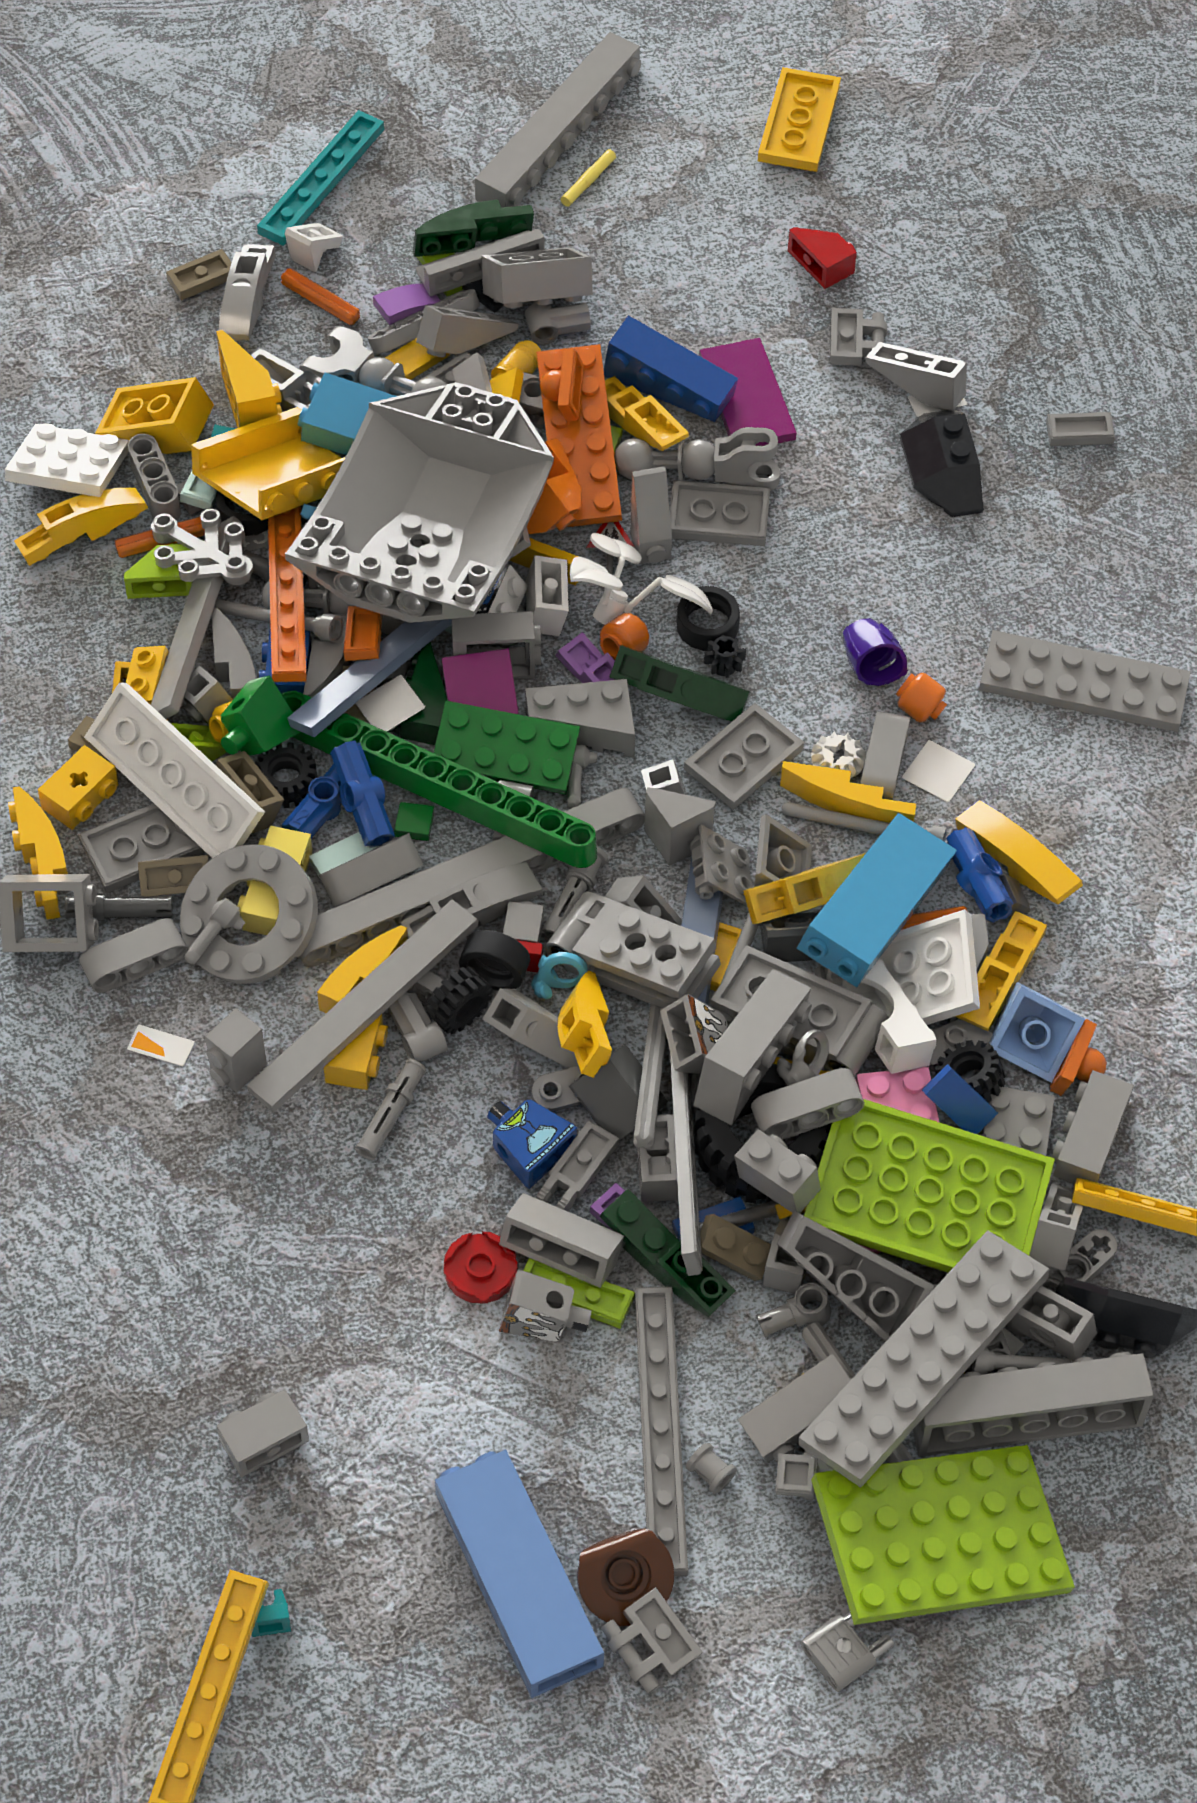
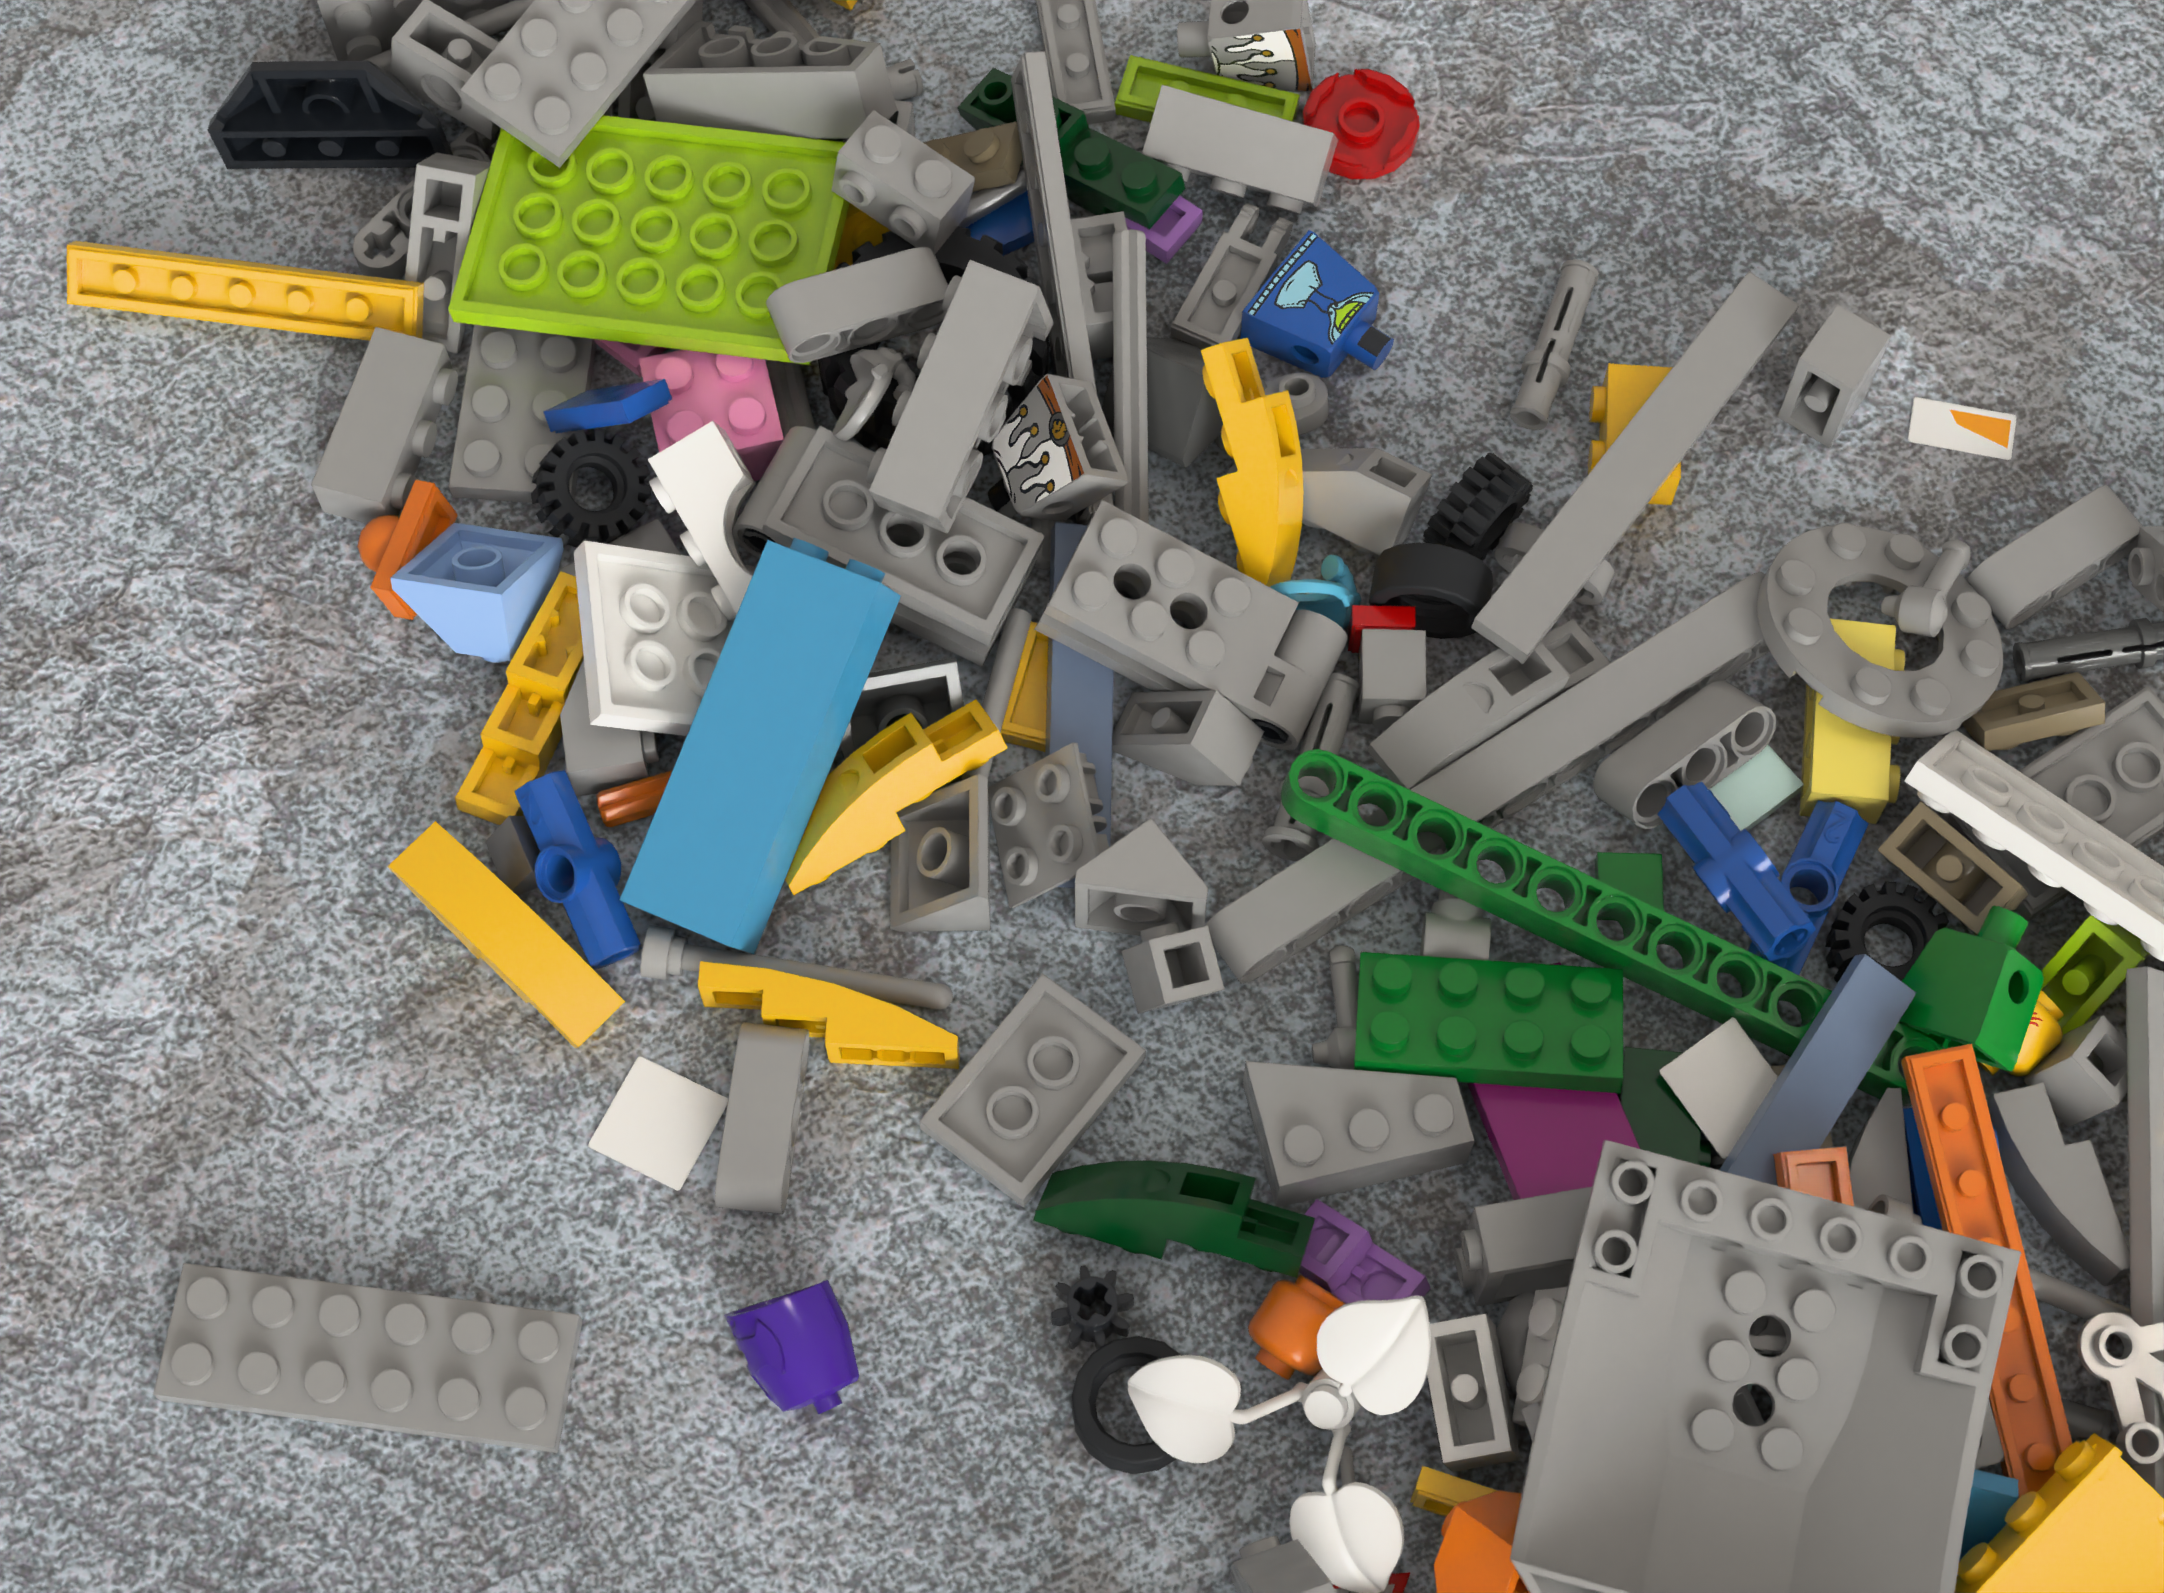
camera: 175 degrees right, 10 degrees up
yellow slope [317,925,408,1013] -> none
light grey piece [388,992,448,1063] -> none
white gear [811,731,866,779] -> none
orange head [896,673,947,723] -> none

